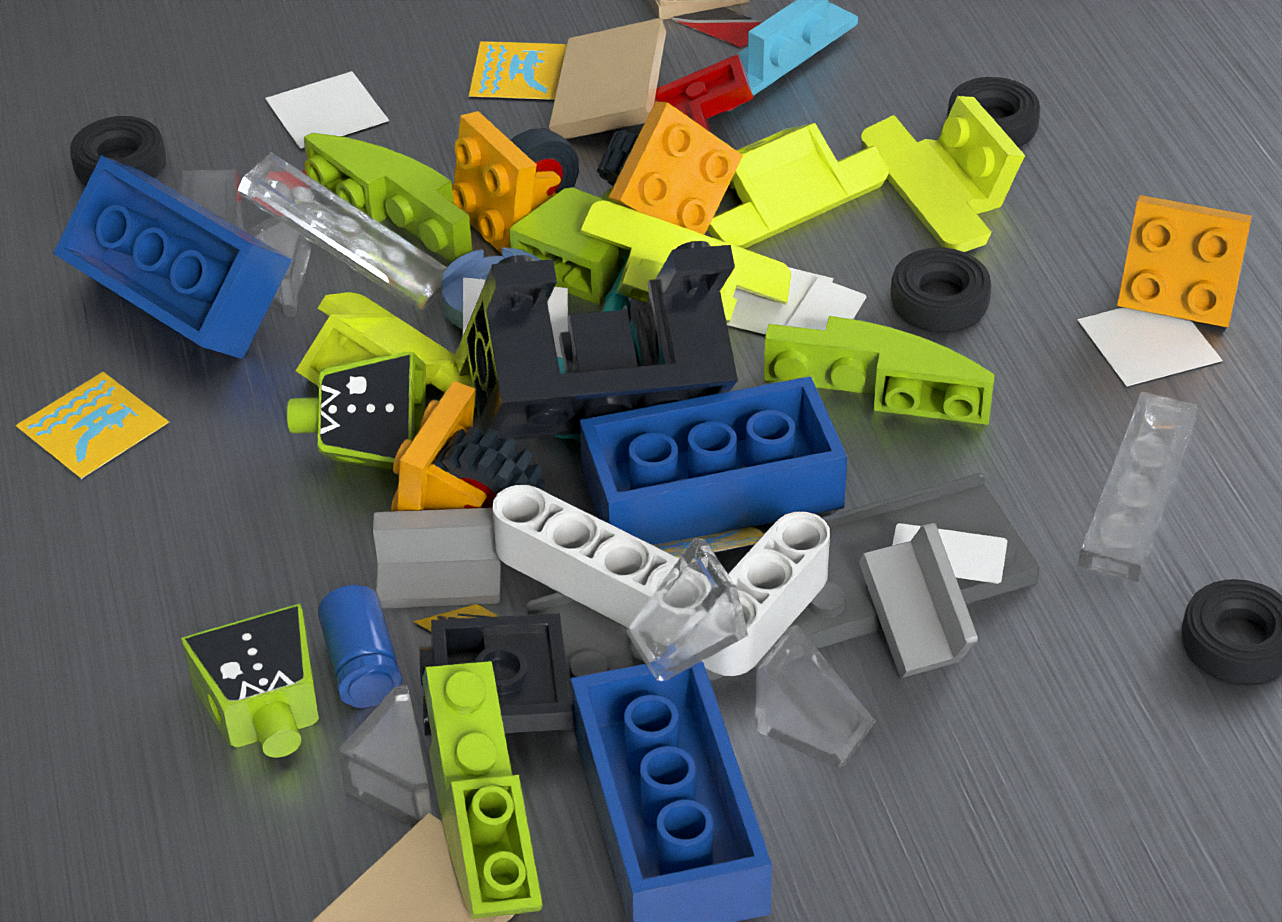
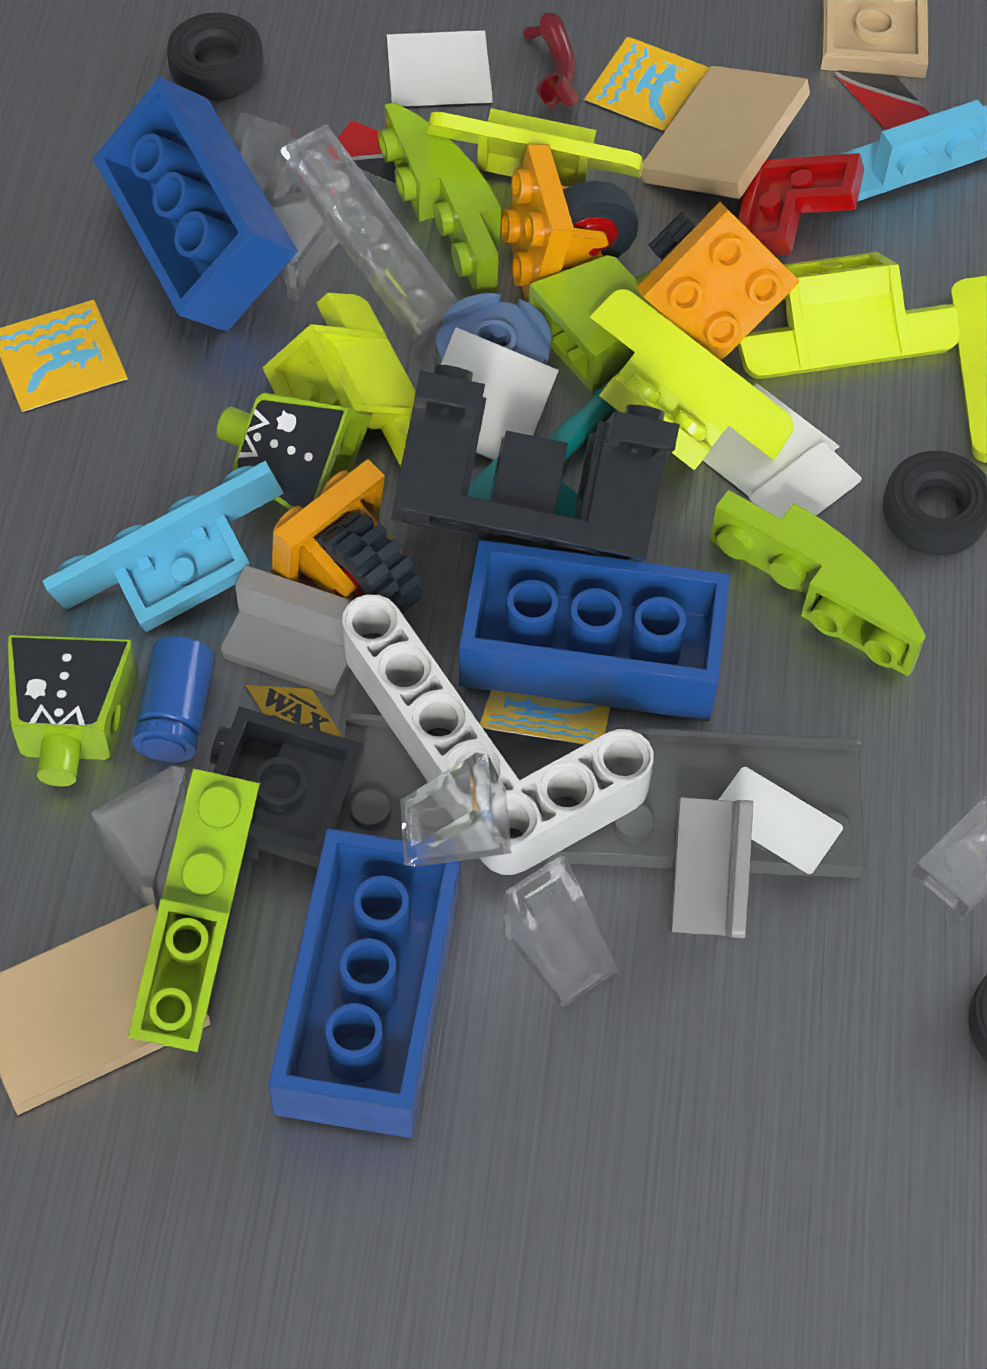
camera: 20 degrees right, 15 degrees up
none -> medium azure bracket [42,461,284,632]
none -> neon yellow plate [426,108,643,186]
none -> dark red piece [523,12,579,110]

